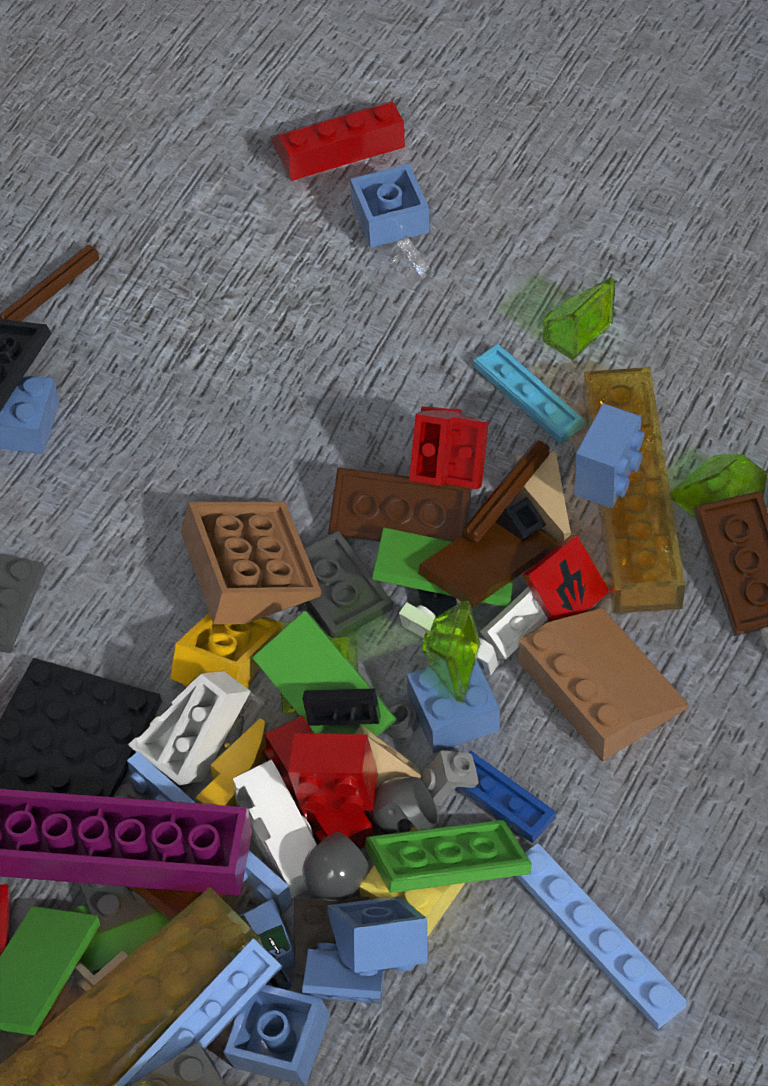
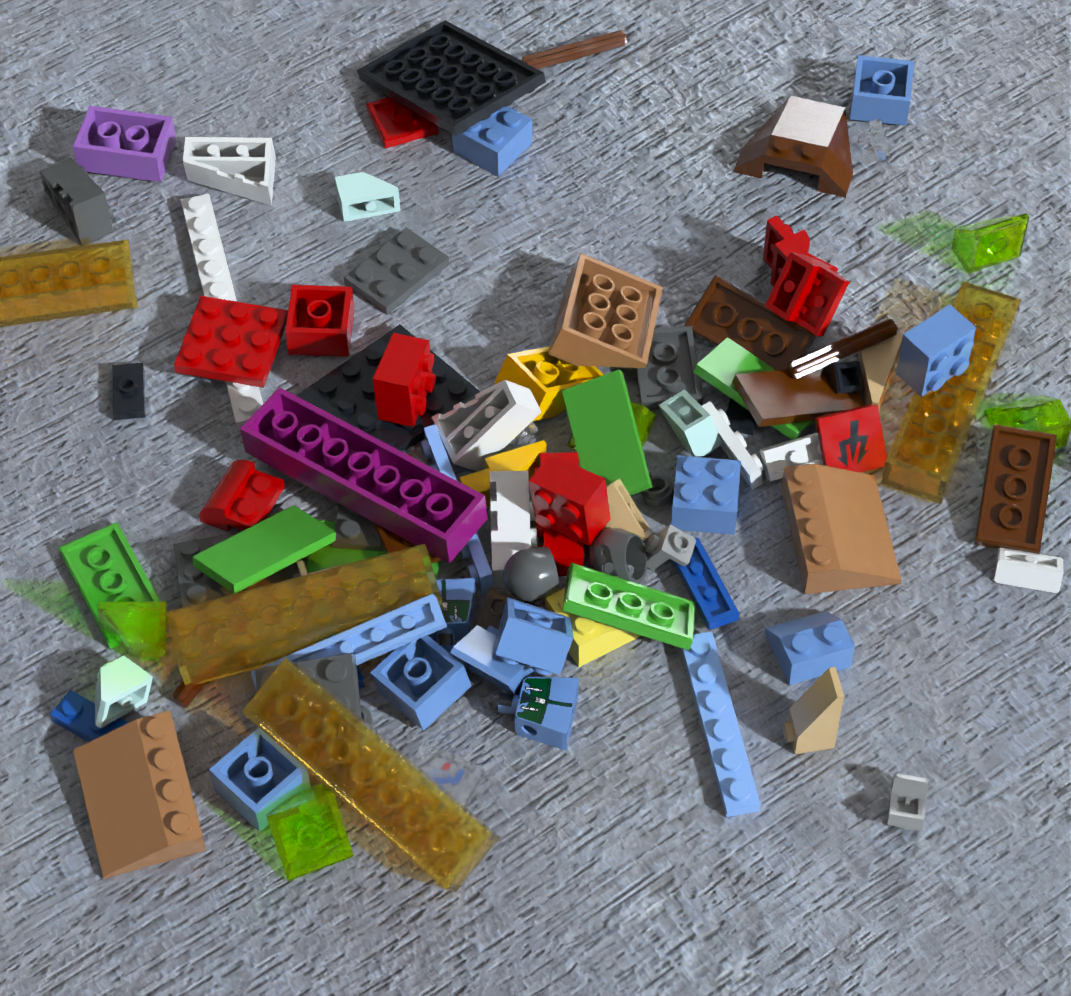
camera: 25 degrees right, 0 degrees up
red slope [271,101,405,181] -> none
black plate [302,688,381,726] -> none
clear neon green slope [422,601,481,703] -> none
medium azure tile [473,343,585,444] -> none
none -> red brick [373,333,436,427]
none -> medium blue torso [498,677,579,750]
none -> light aqua slope [658,390,723,457]
none -> reddish brown wedge [734,96,853,198]
none -> red brick [763,215,810,287]
none -> medium blue slope [764,611,855,685]
none -> tan slope [783,667,844,754]

